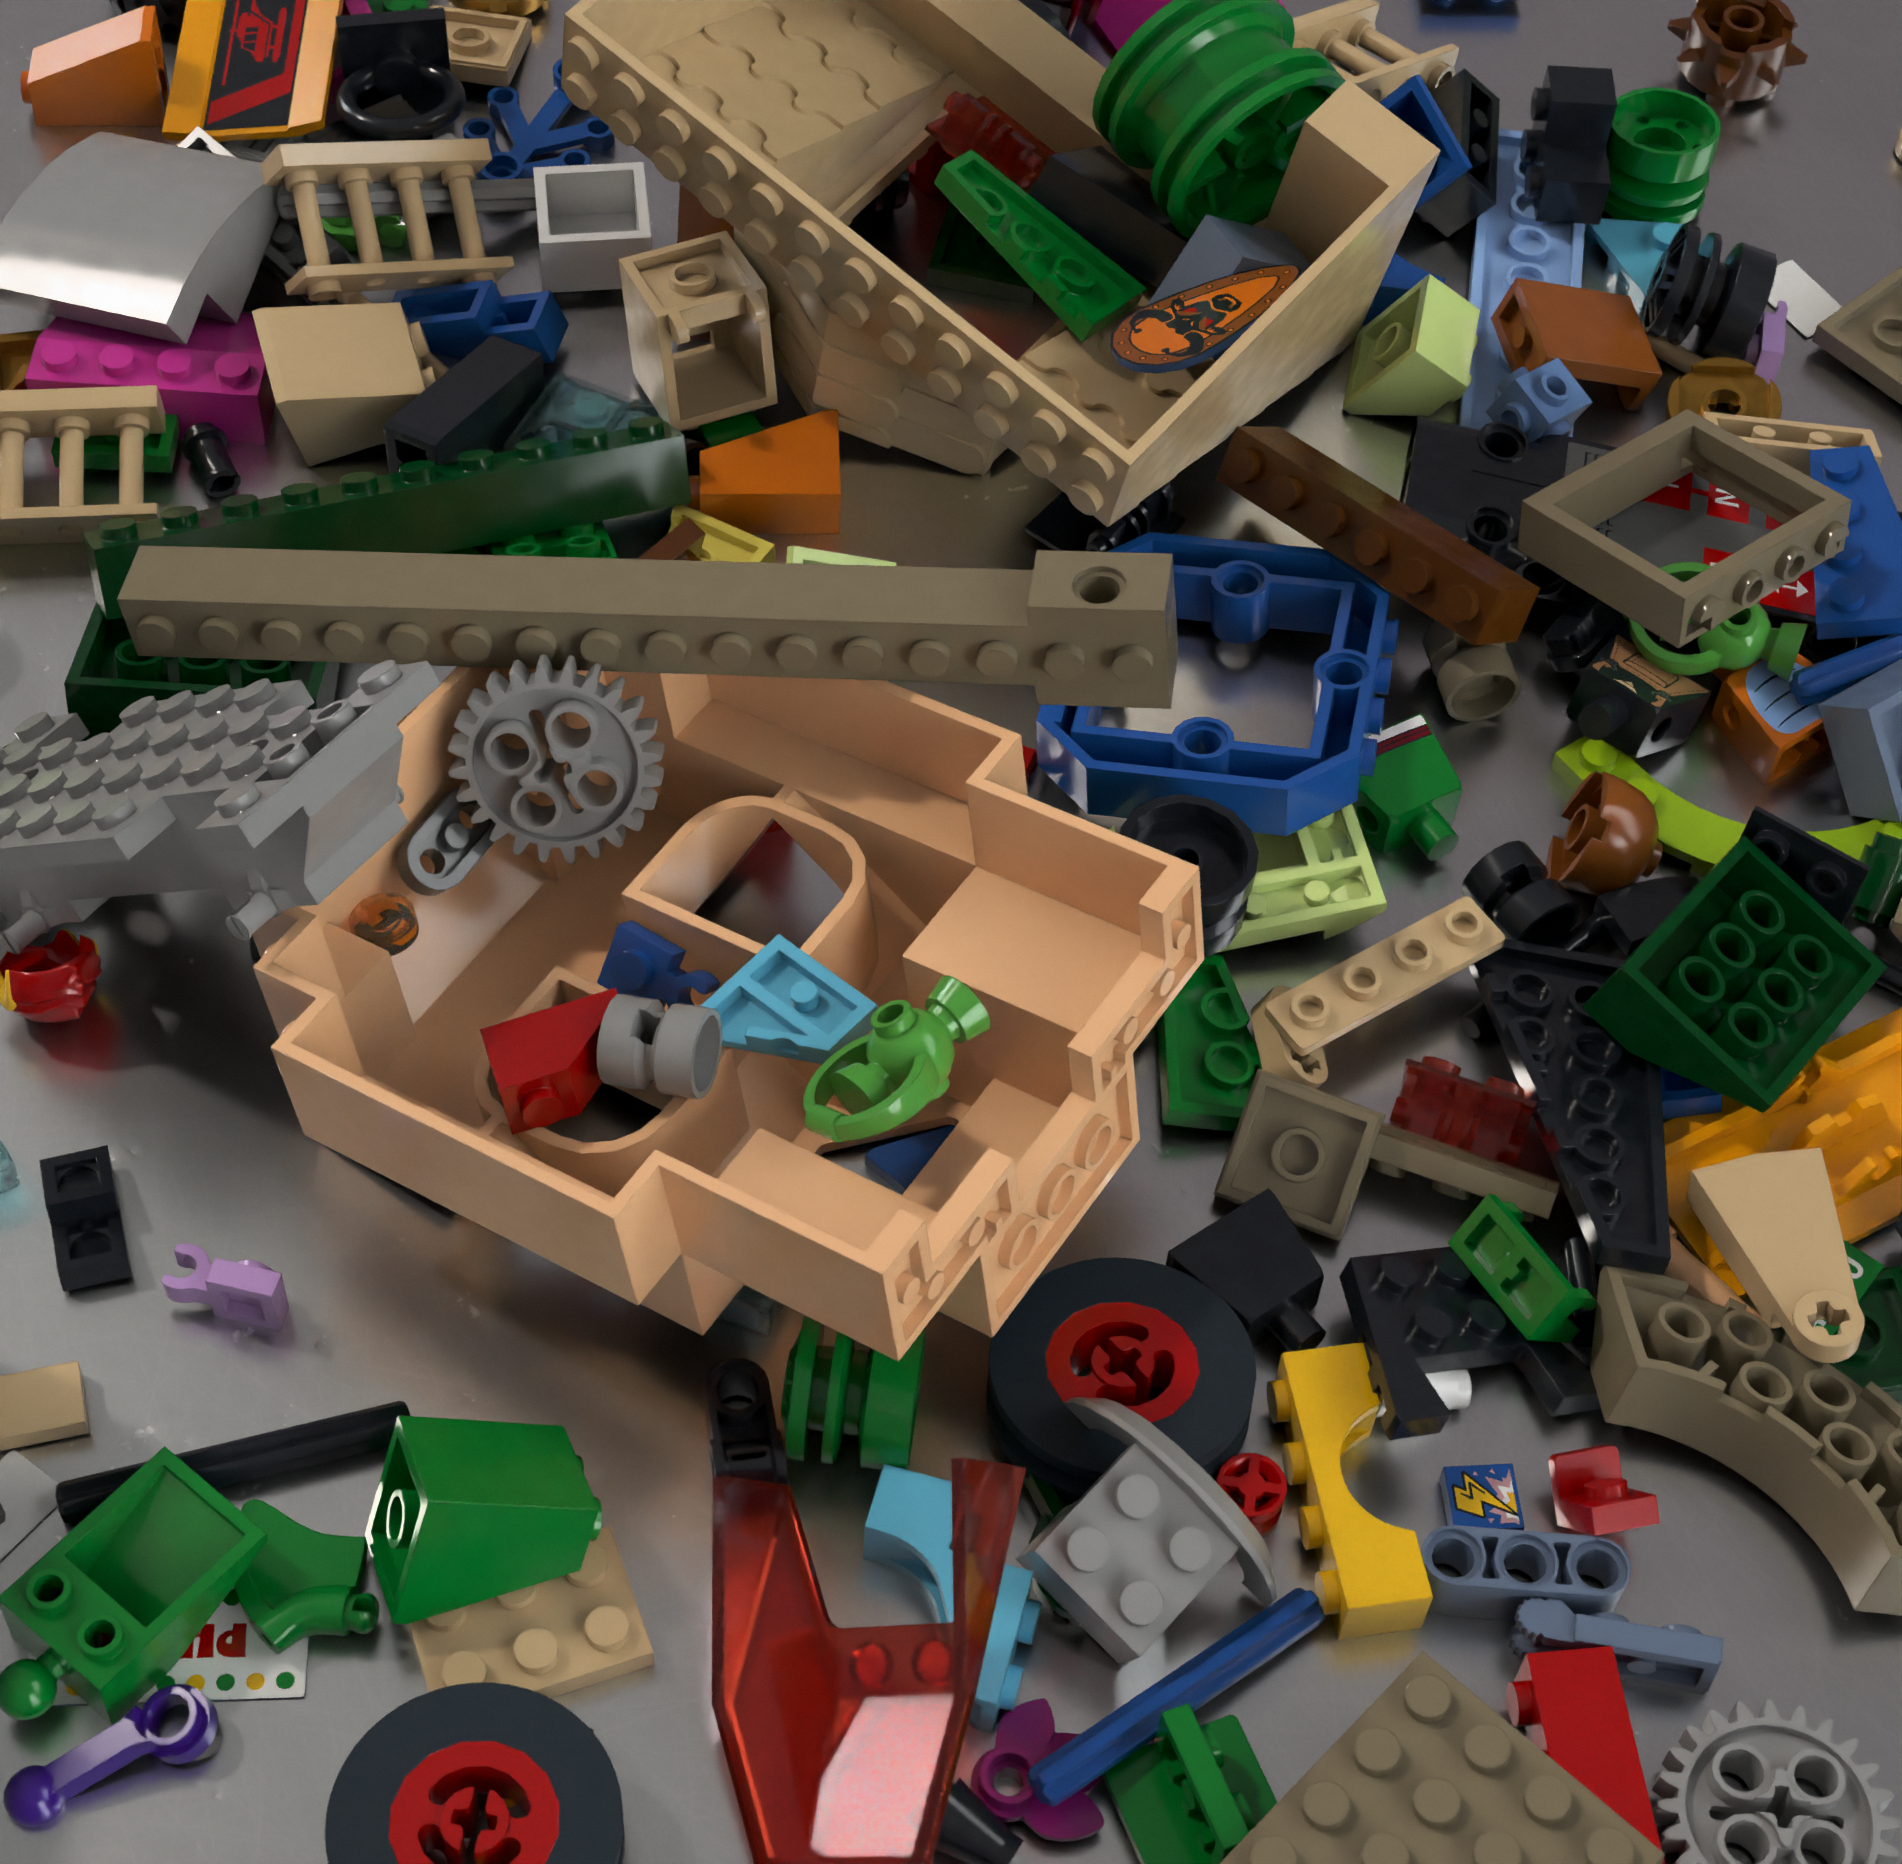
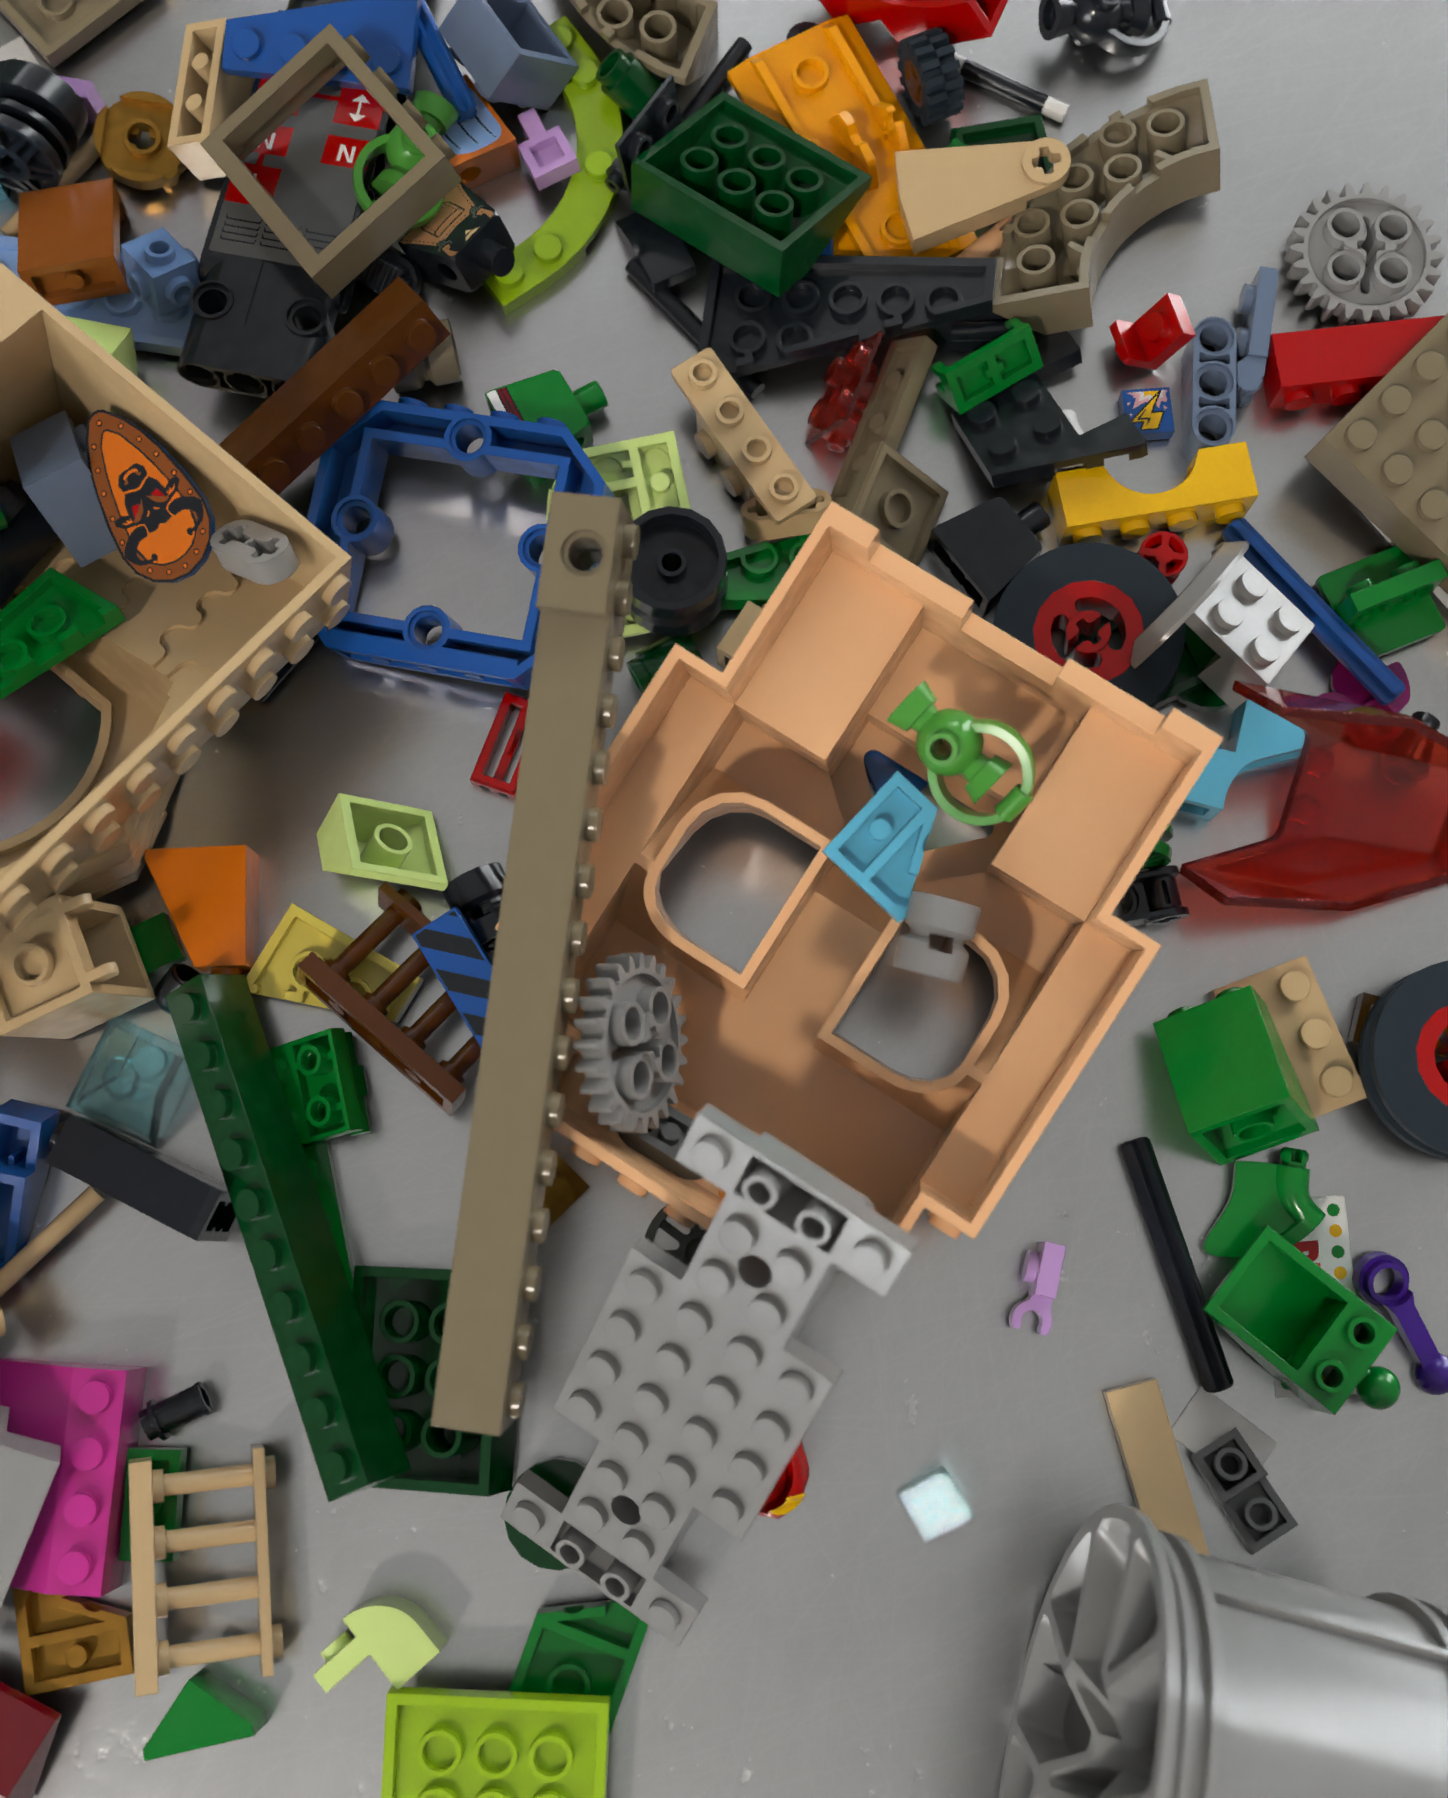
camera: 85 degrees left, 25 degrees up
black slope [39,1145,132,1292] -> none
tan slope [251,302,438,467] -> none
red slope [480,988,618,1135] -> none
blue plate [597,920,720,1009] -> none
black wheel [1461,840,1580,947] -> none
dark orange cylinder [1546,771,1663,898] -> none
none -> light grey beam [210,519,299,585]
none -> lavender plate [517,108,581,191]

